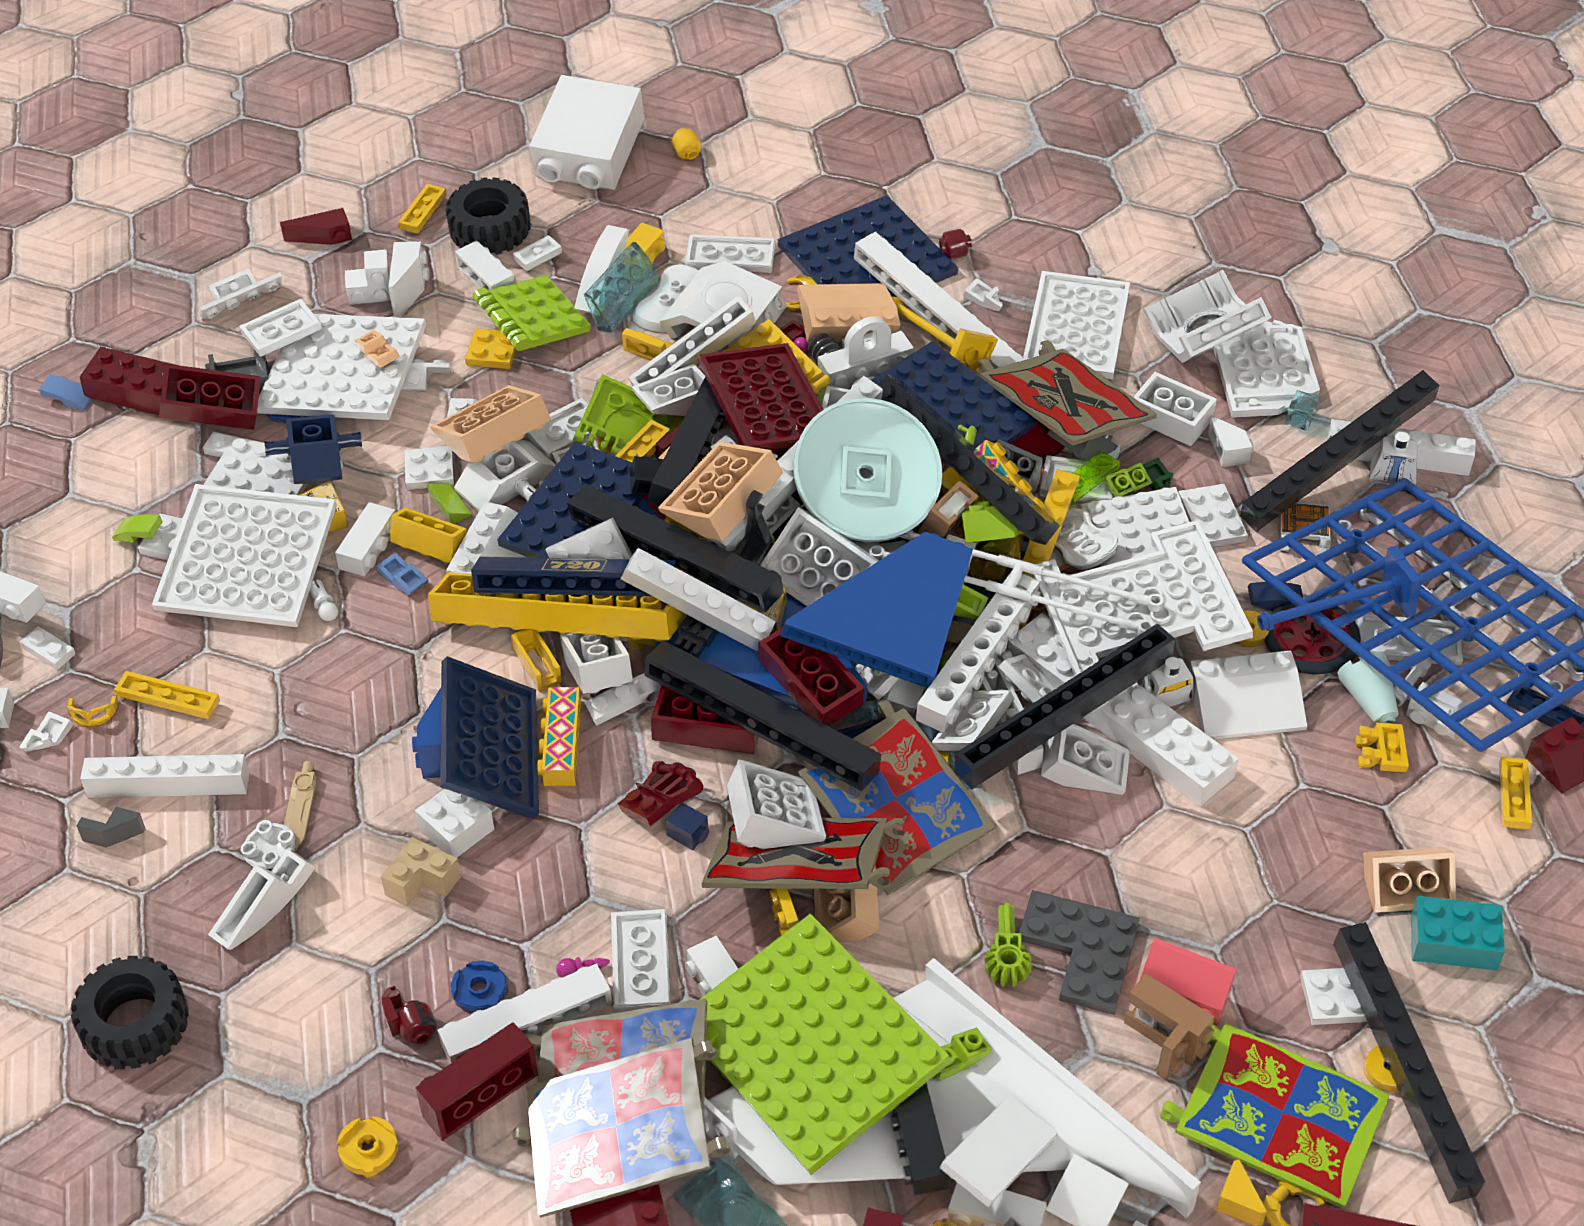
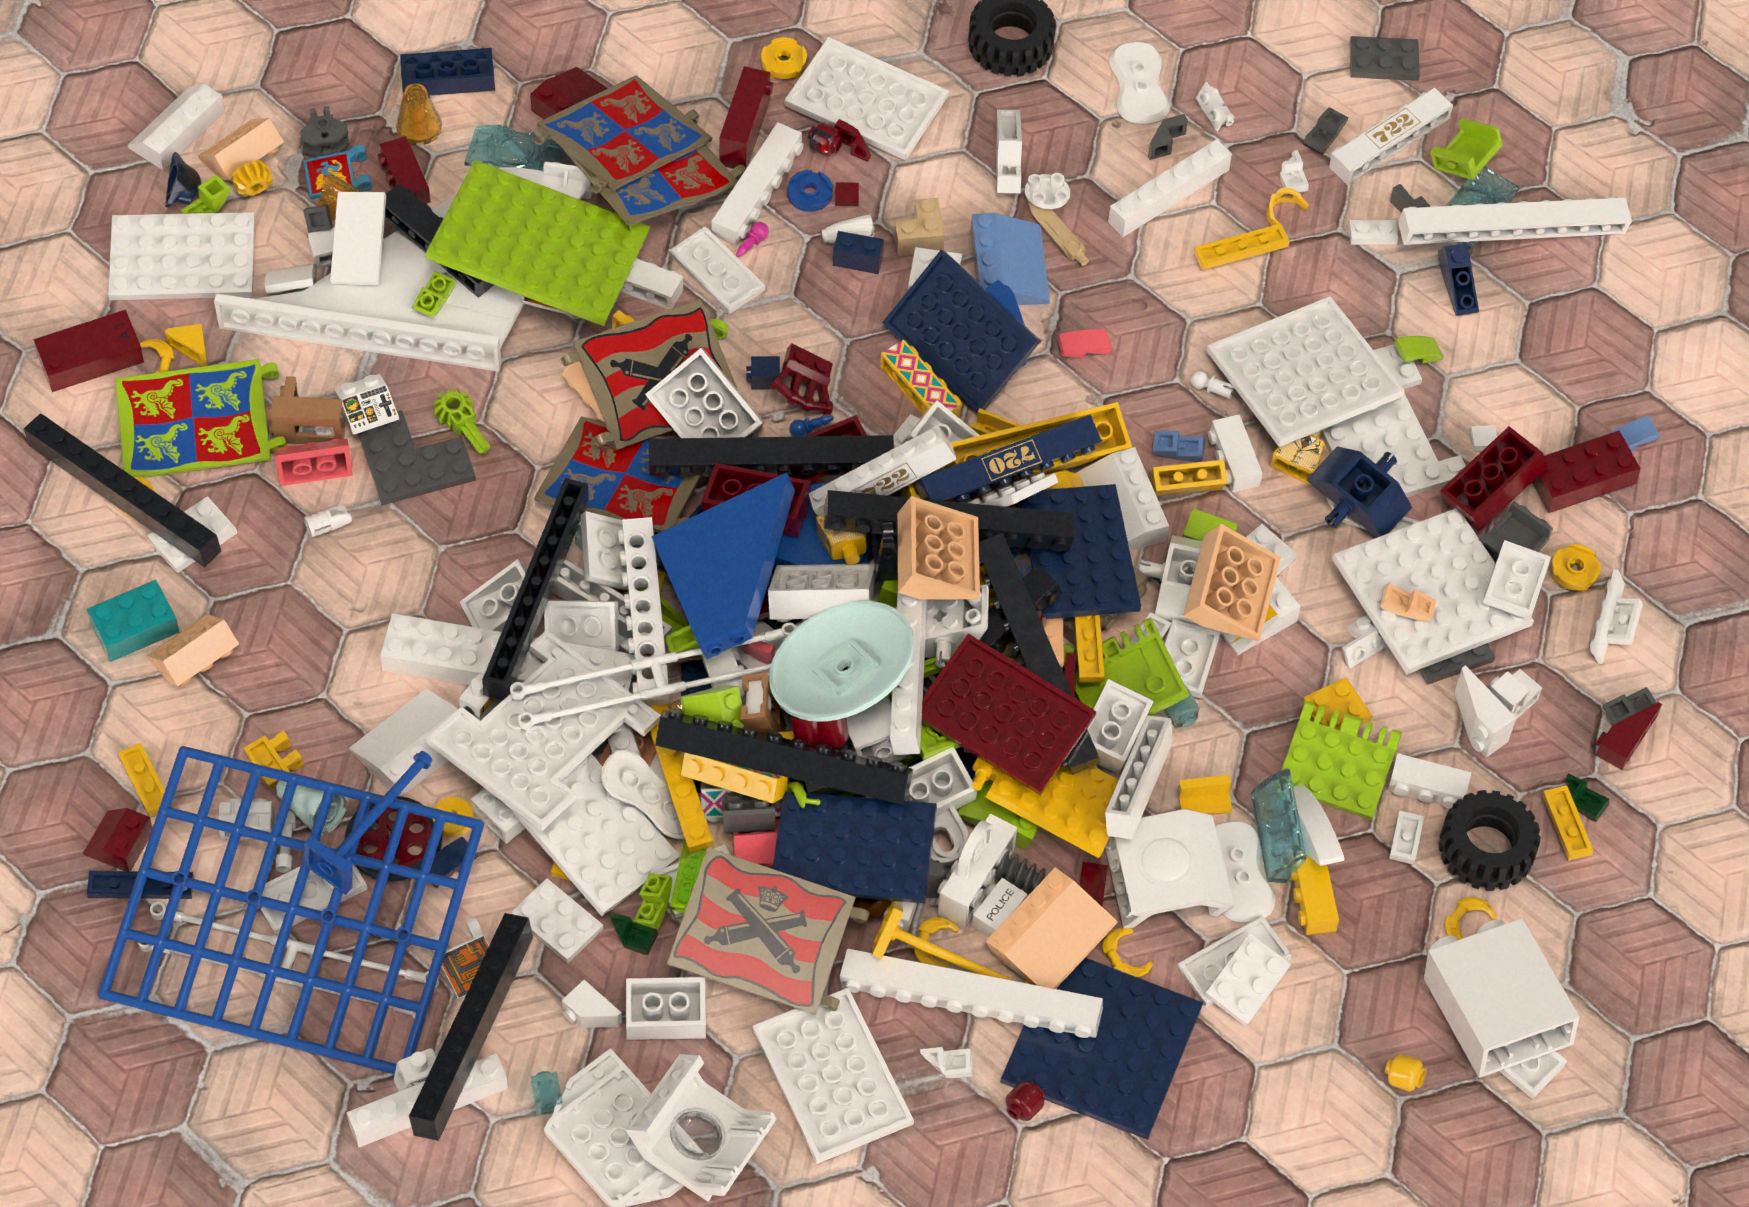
camera: 140 degrees right, 10 degrees up
none -> white hinge [304,505,353,538]
none -> white slope [334,374,399,435]
none -> lime tile [710,319,729,340]
none -> white plate [784,37,949,160]
none -> blue bar [789,415,834,437]
none -> white piece [821,214,875,244]
none -> dark blue brick [833,231,884,274]
none -> dark red tile [835,182,859,206]
none -> medium blue slope [971,213,1050,305]
none -> coral slope [1057,329,1112,358]
none -> white plate [1109,42,1170,124]
none -> white hinge [1196,82,1234,131]
none -> white plate [1204,933,1291,1026]
none -> dark blue slope [1438,243,1479,316]
none -> yellow piece [1444,897,1496,940]
none -> white tile [1470,425,1497,451]
none -> yellow plate [1551,544,1601,592]
none -> dark green slope [1567,773,1609,822]
none -> dark grey slope [1602,687,1657,725]

